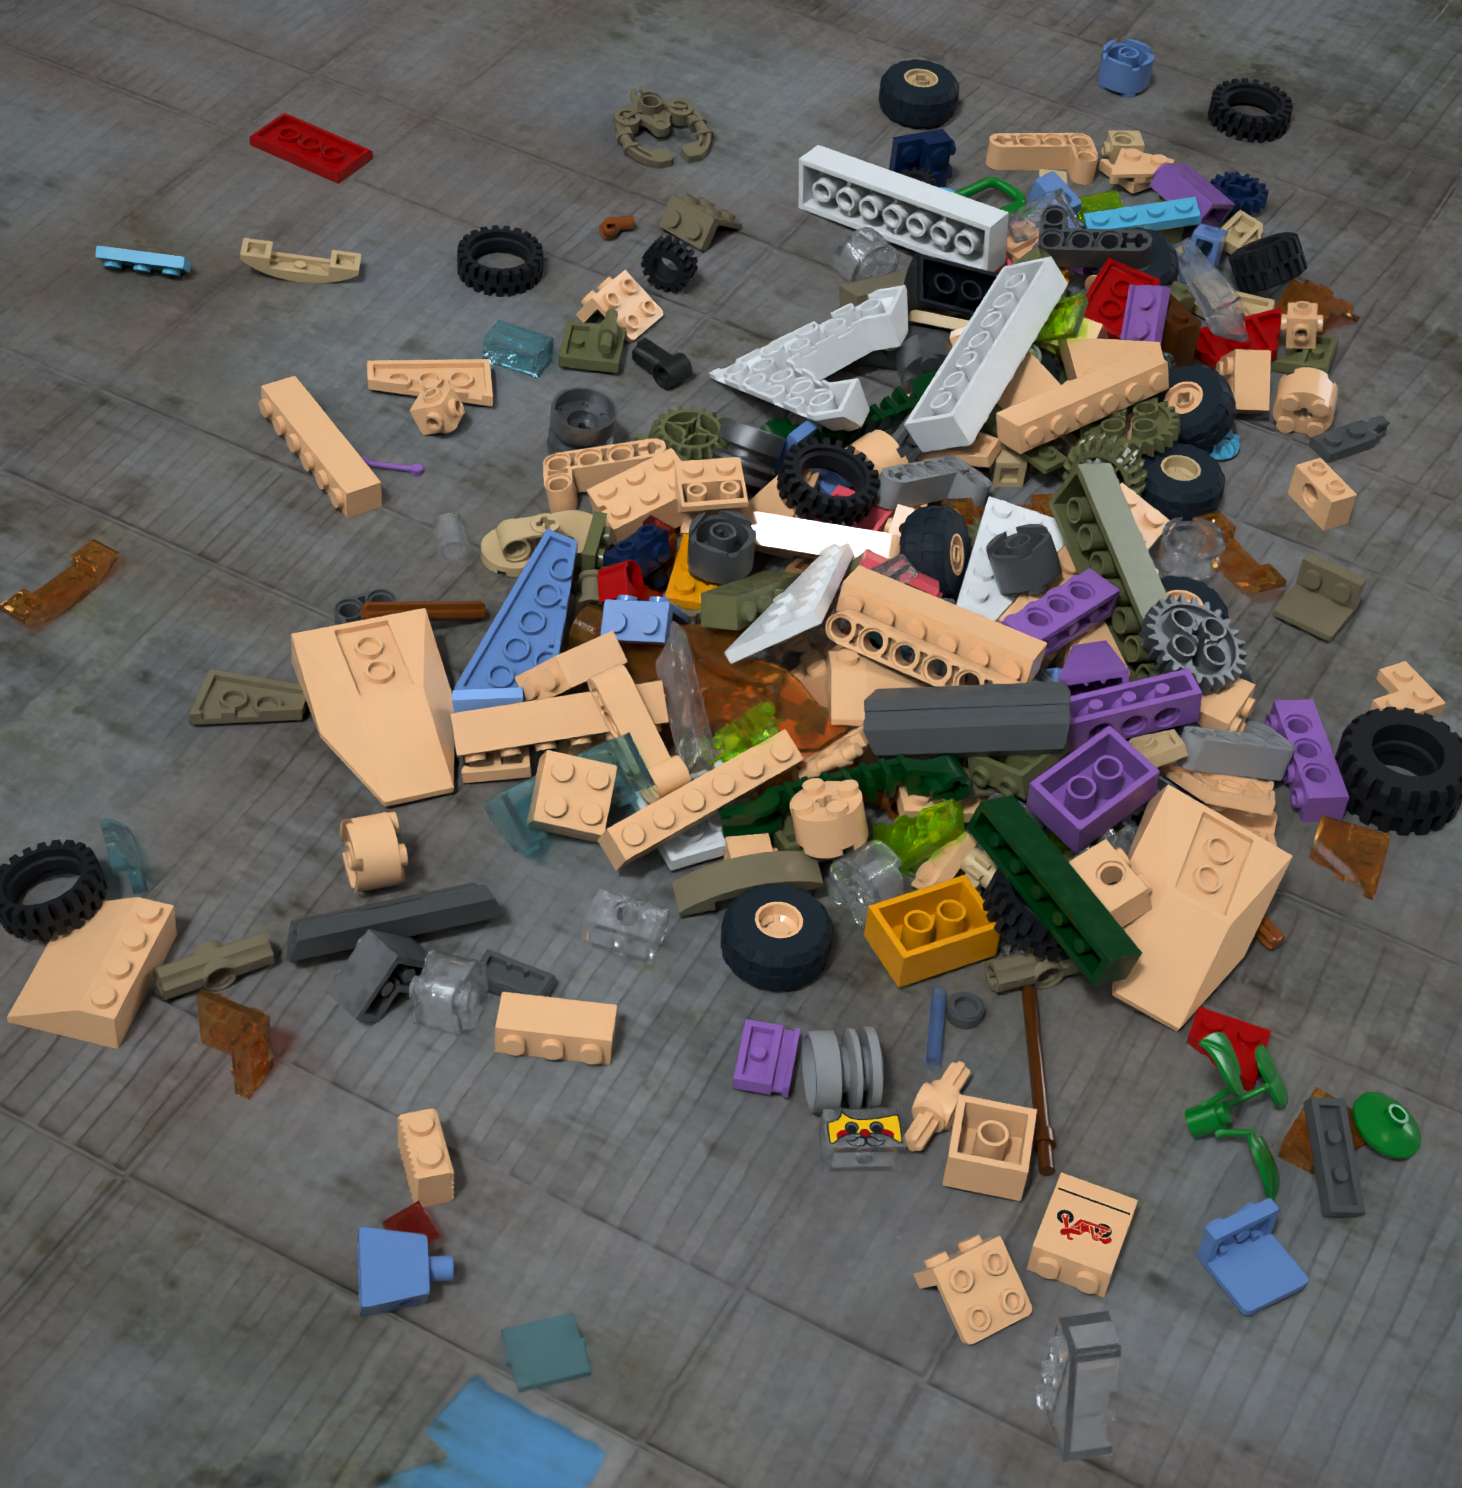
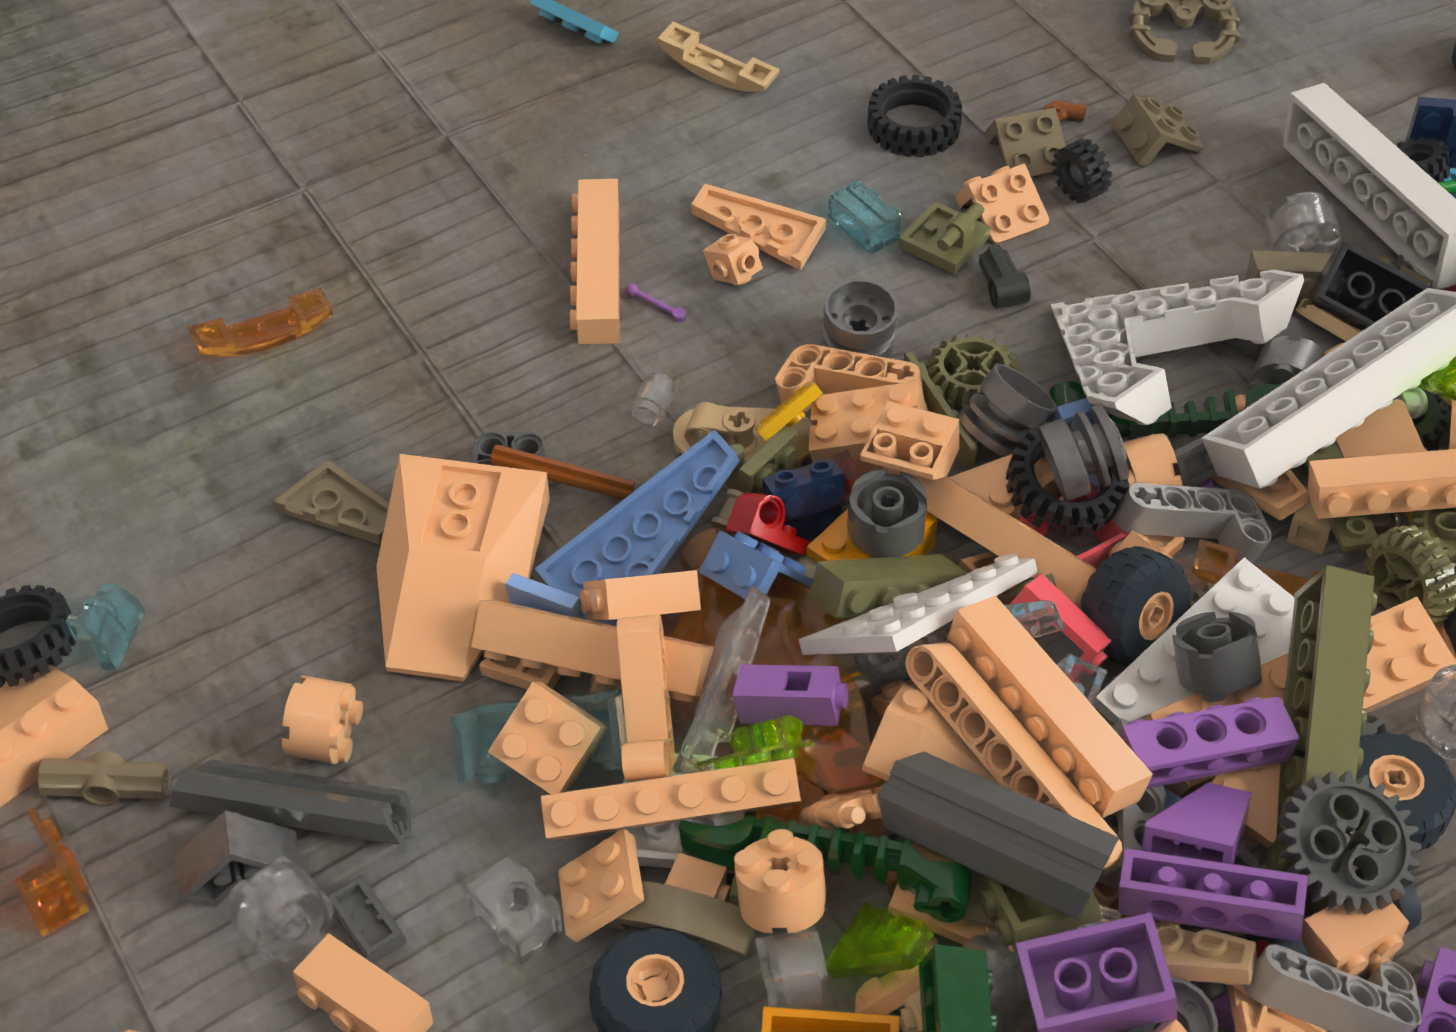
camera: 35 degrees right, 5 degrees up
none -> light nougat plate [558,828,644,943]
none -> medium lavender brick [732,664,848,726]
none -> yellow plate [755,382,823,441]
none -> dark tan bracket [985,107,1066,178]
none -> flat silver wheel [1038,403,1129,502]

